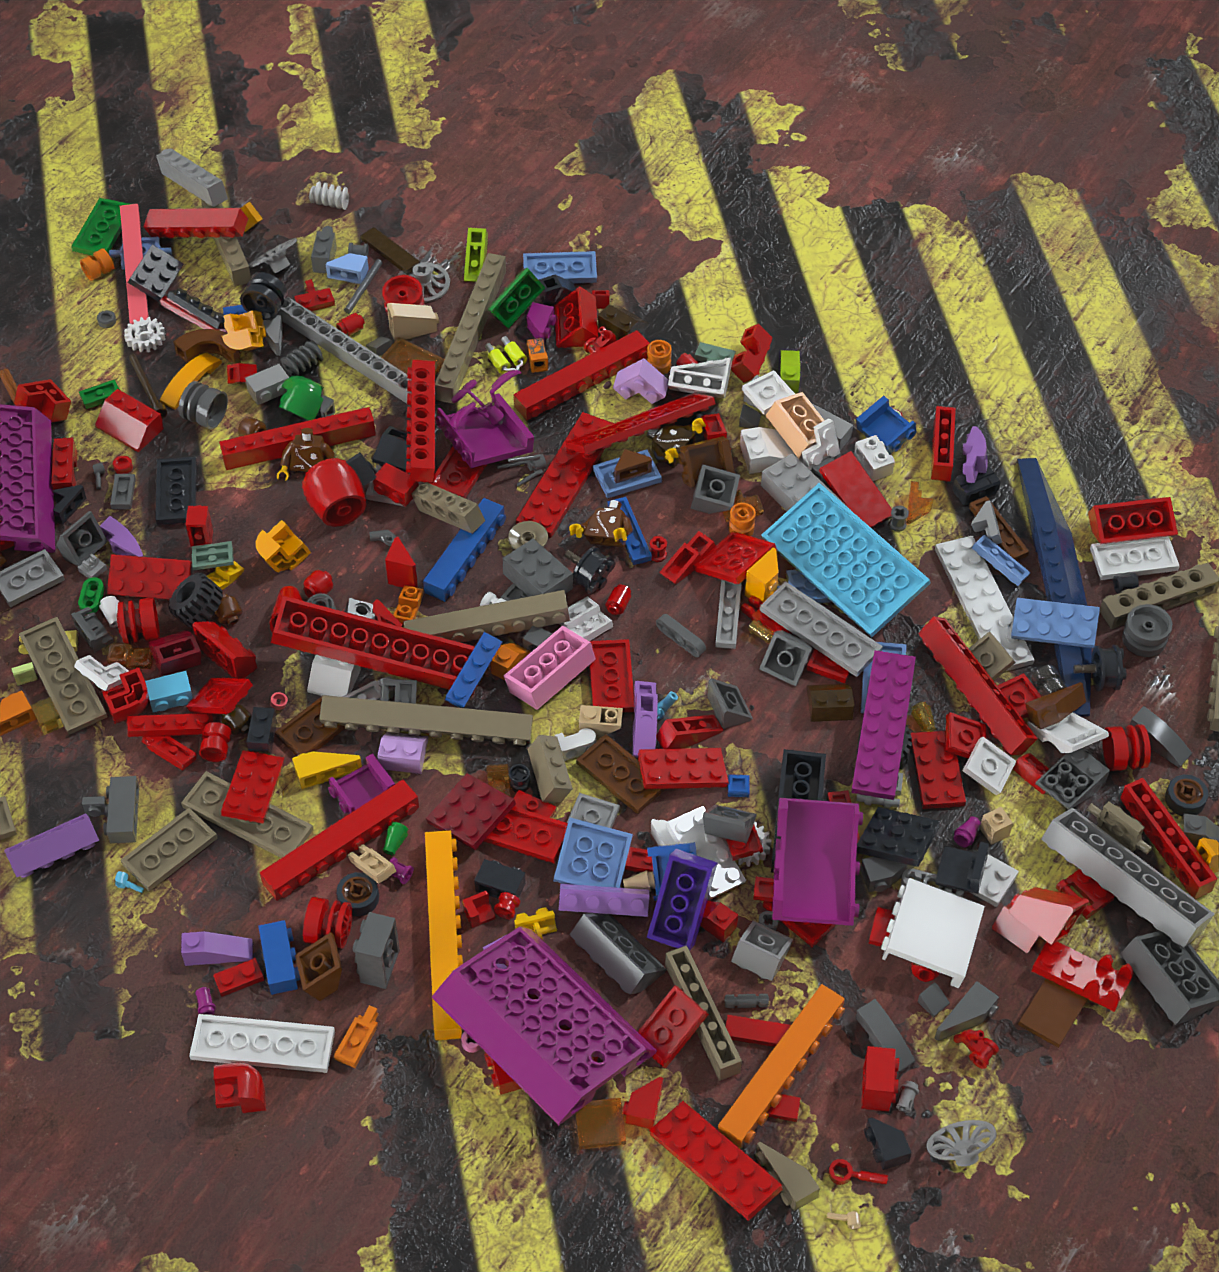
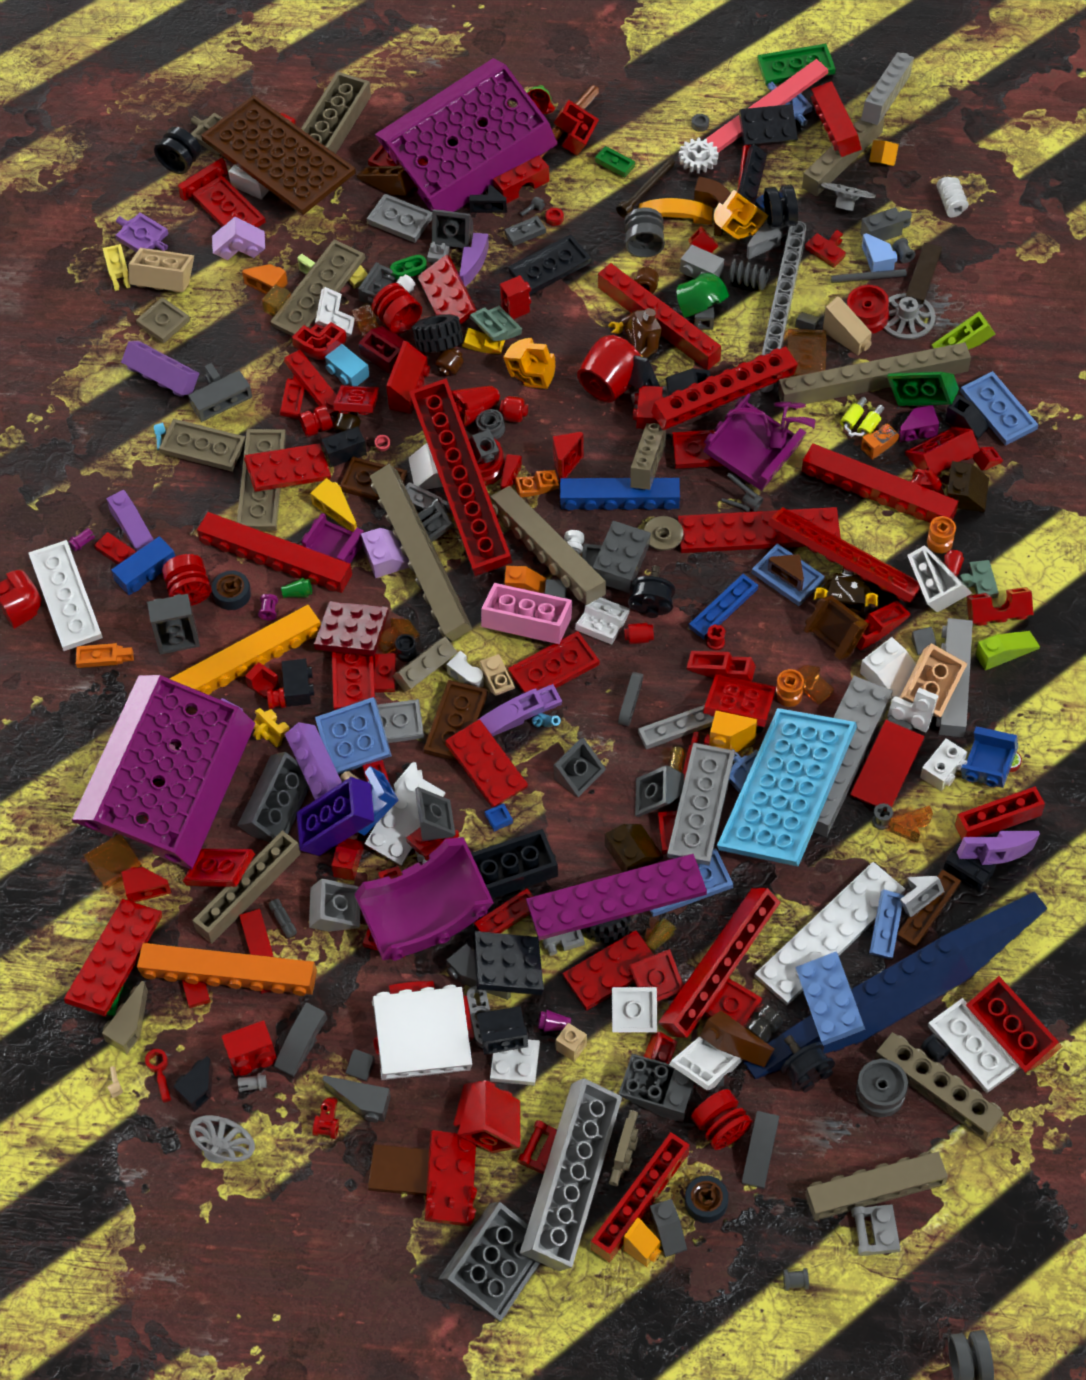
camera: 65 degrees right, 5 degrees up
orange wheel [80,248,114,281] -> none
red slope [95,389,164,452] -> none
reddish brown slope [295,932,342,1001] -> none
red brick [336,313,365,336] -> none
tan hinge [348,845,396,884] -> none
dark grey arm [369,530,396,546] -> none
blue plate [444,632,502,708] -> none
reddish brown torso [569,500,633,547] -> none
lavender brick [613,358,669,404] -> none
red slope [656,715,723,749] -> none
dark grey slope [690,465,740,514] -> none
white plate [742,370,795,415] -> none
dark tan plate [969,631,1016,681] -> none

